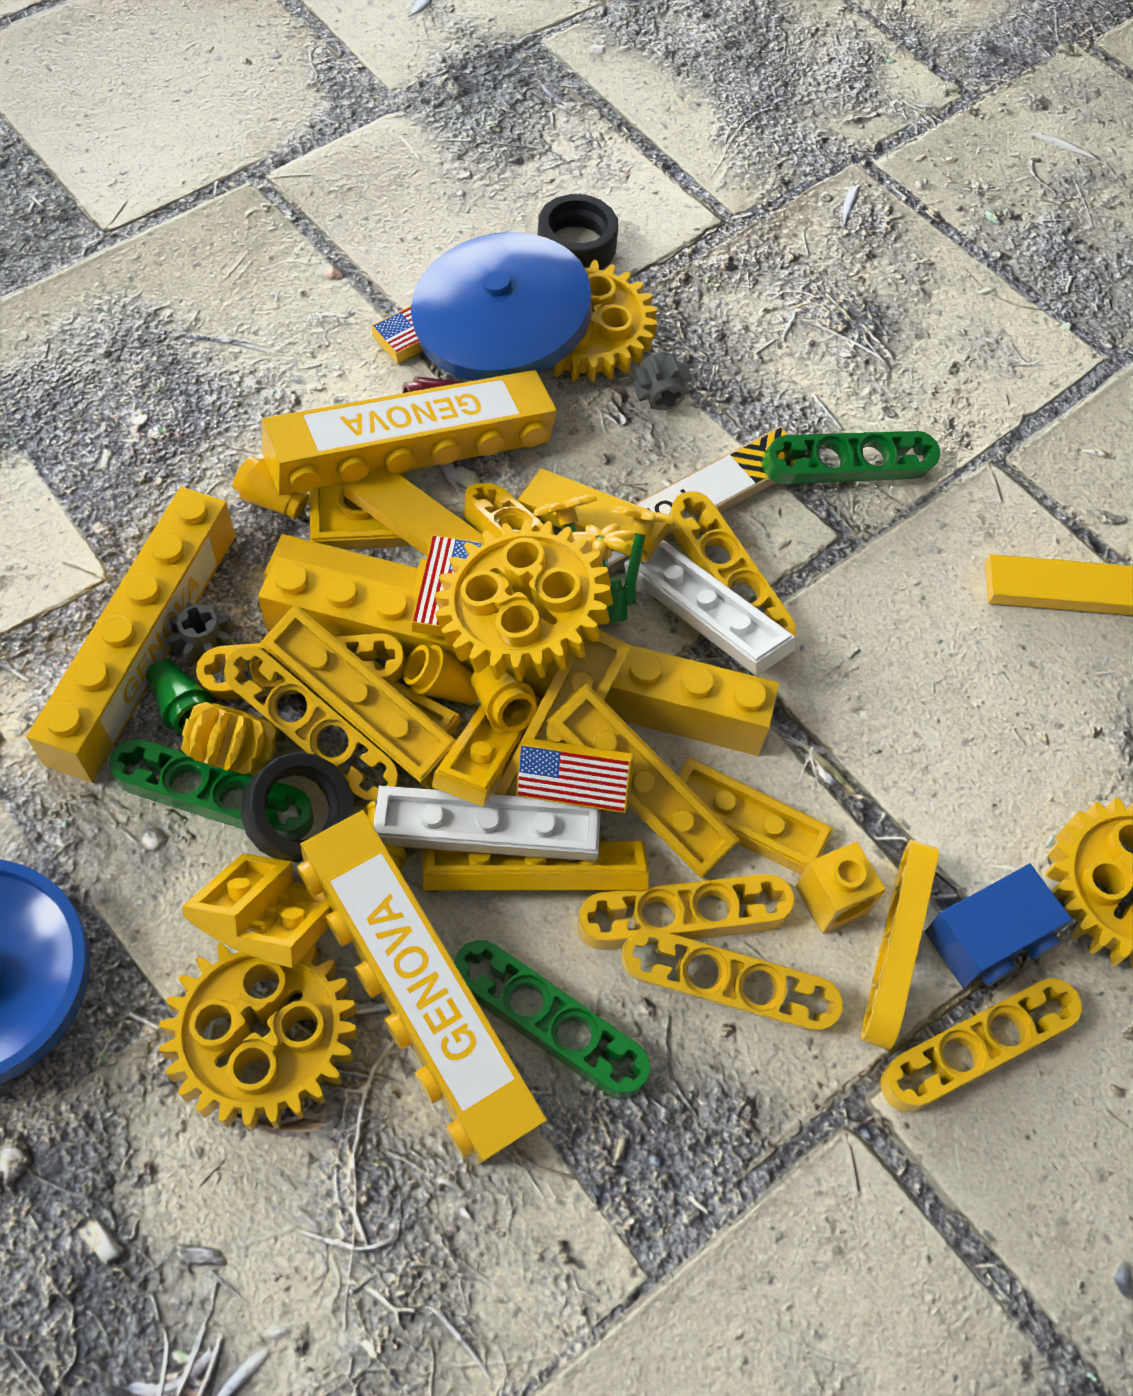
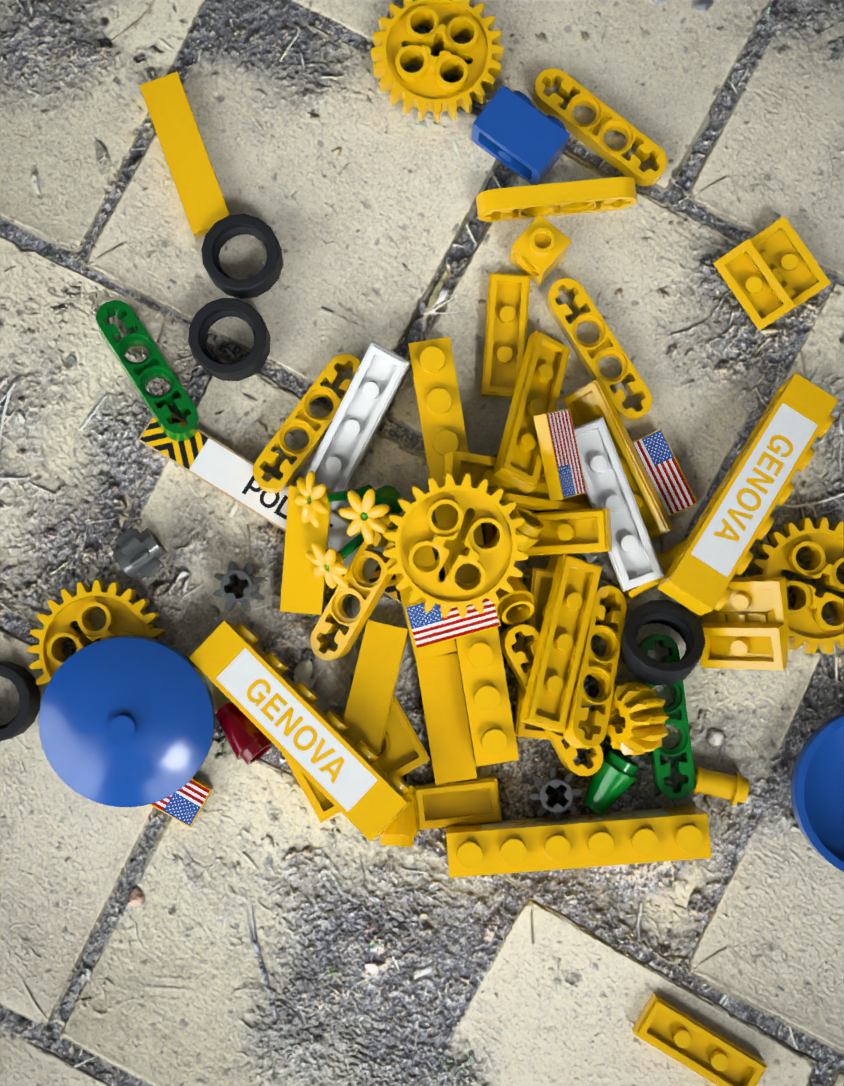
camera: 100 degrees left, 25 degrees up
green beam [454,940,650,1100] -> none
yellow beam [621,929,843,1030] -> none
none -> black tyre [188,298,271,381]
none -> black tyre [201,214,283,299]
none -> dark grey gear [213,561,266,612]
none -> yellow tile [413,777,502,830]
none -> tile [633,429,698,517]
none -> yellow pin [692,766,749,805]
none -> yellow slope [713,216,831,331]

